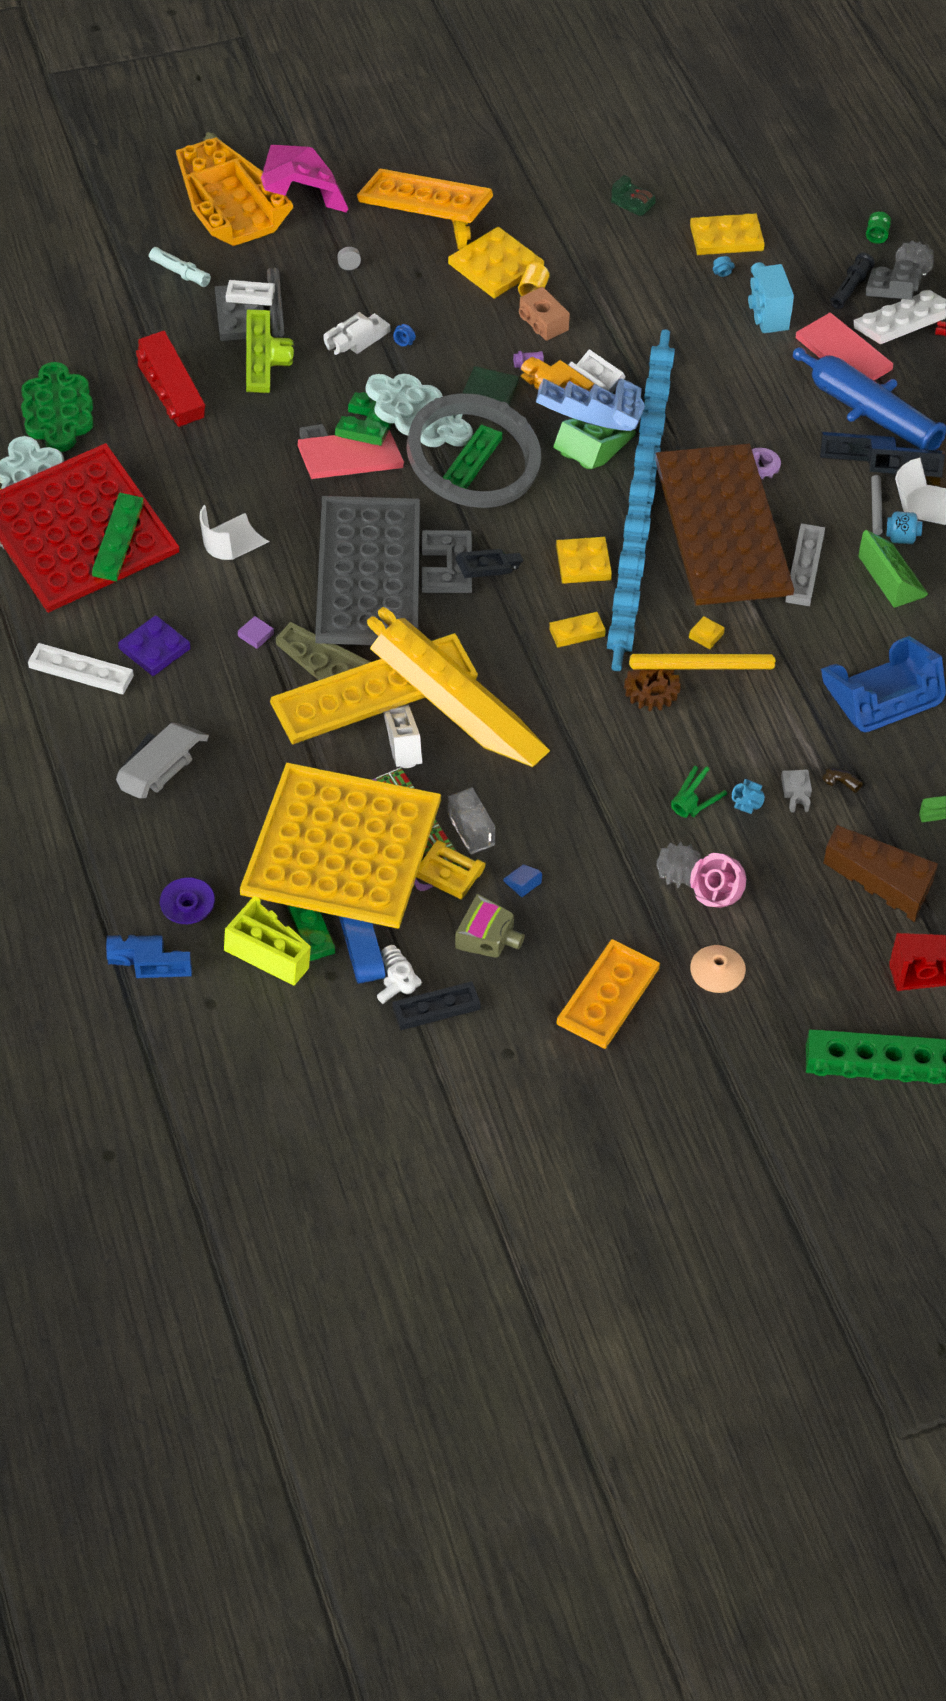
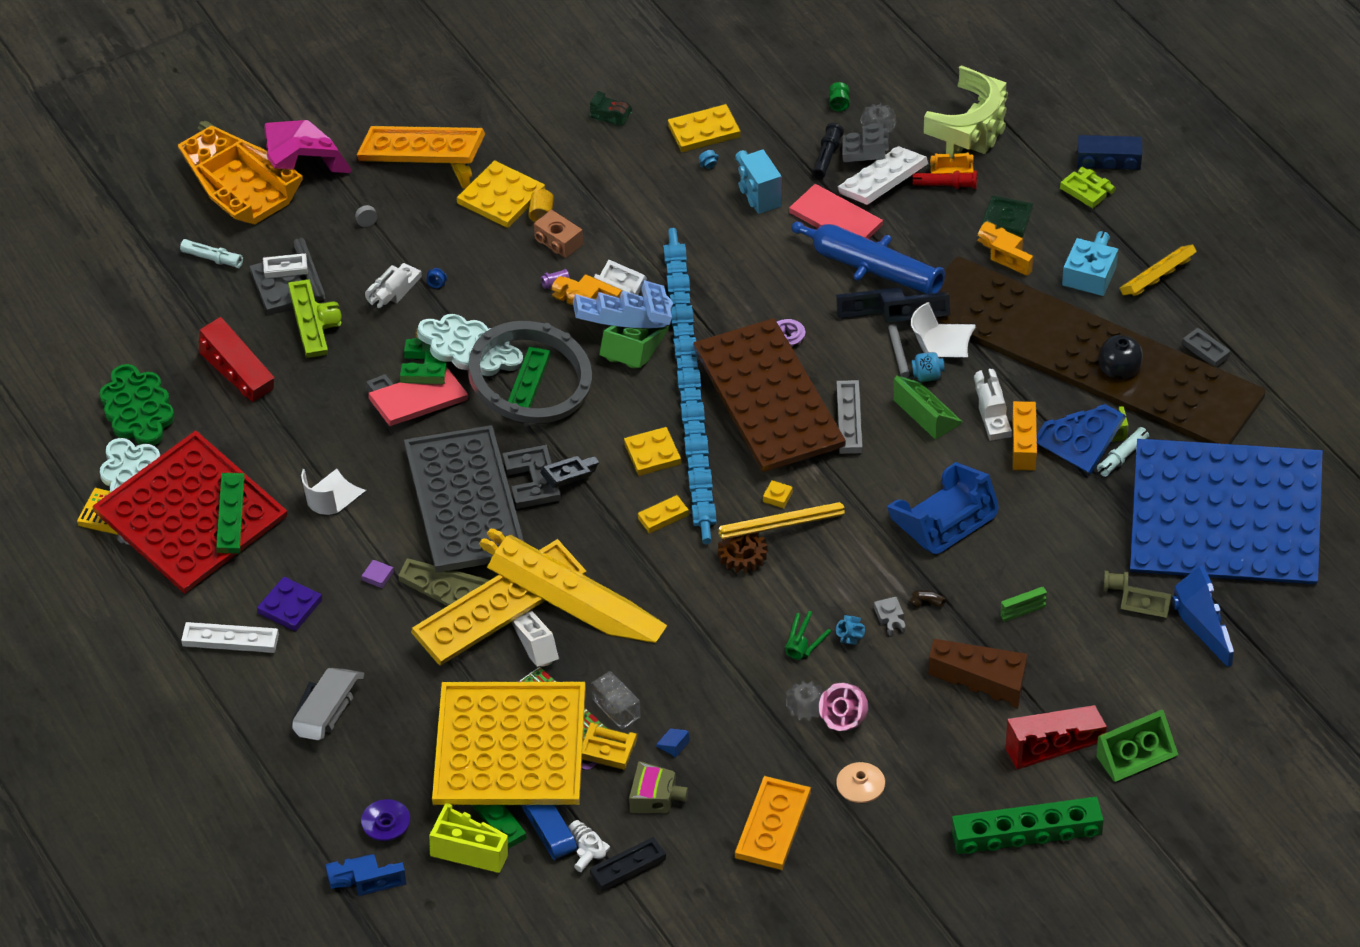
camera: 10 degrees left, 5 degrees down
clear green tile [462,366,519,406] -> none

